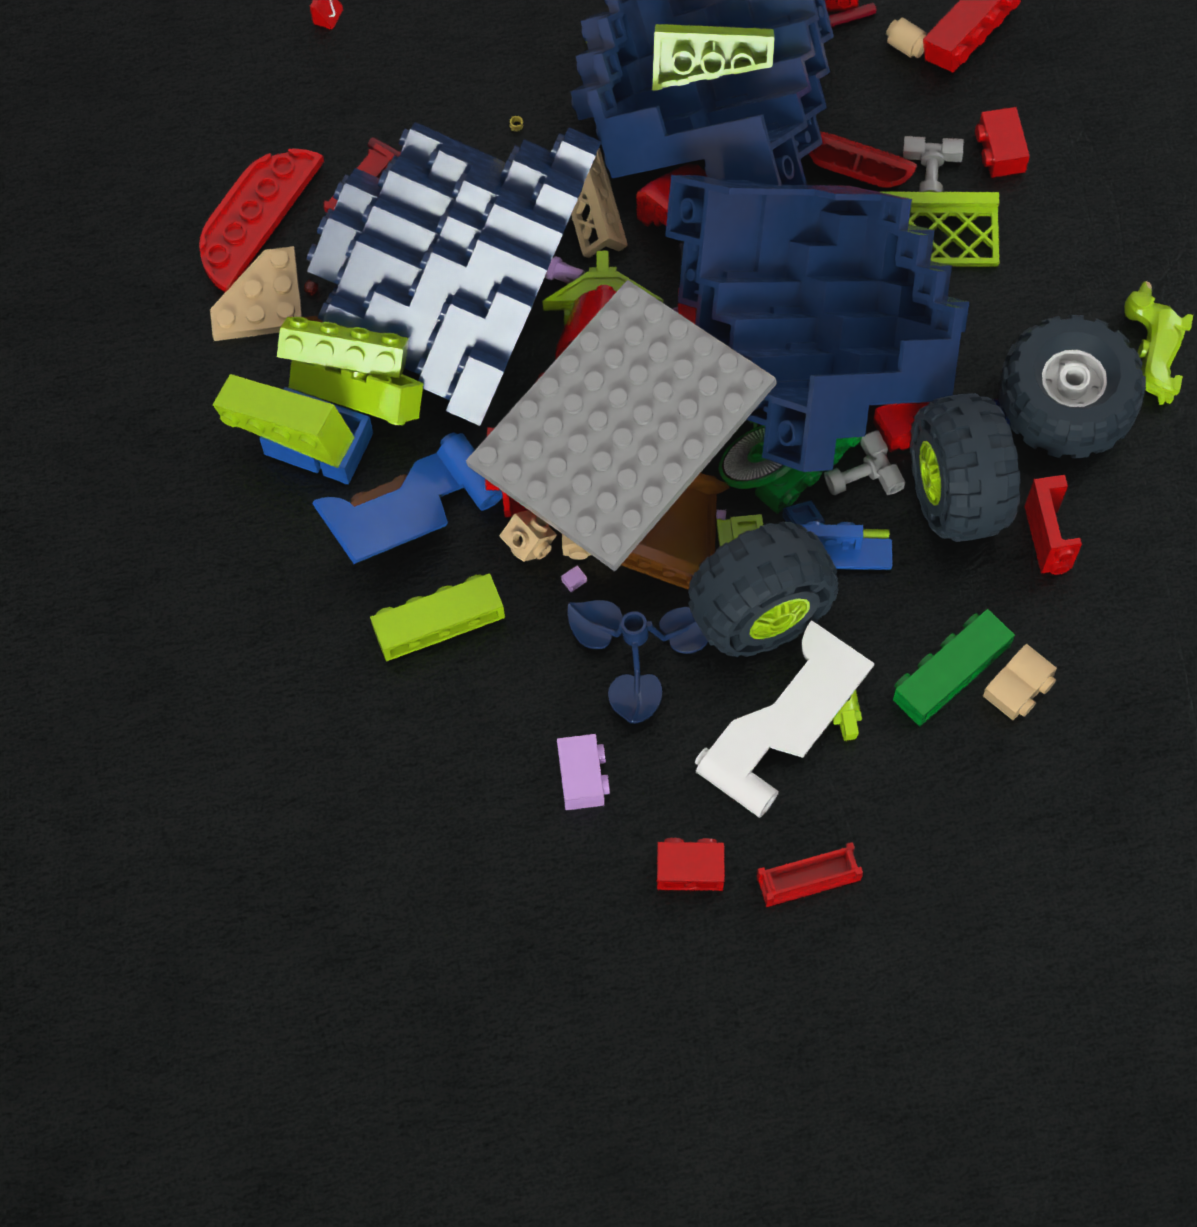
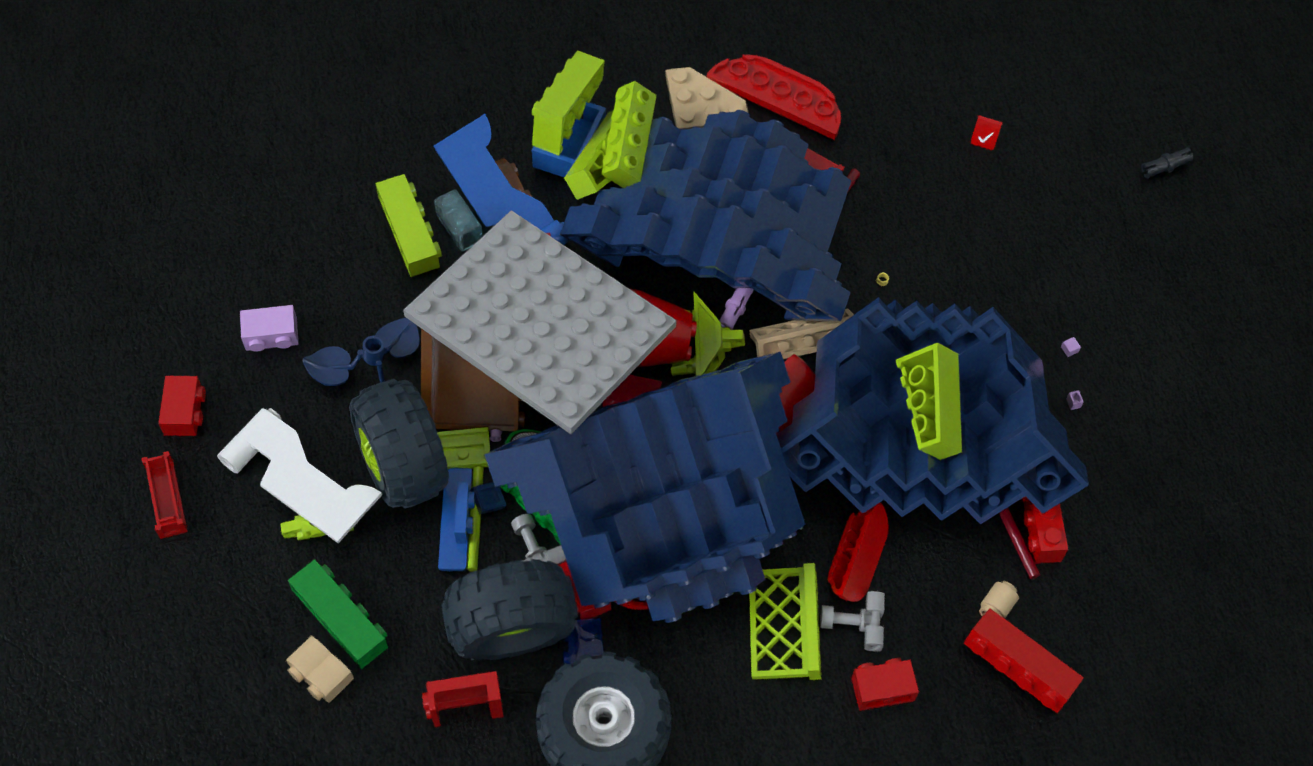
camera: 85 degrees right, 5 degrees down
none -> clear light blue brick [434,190,483,251]

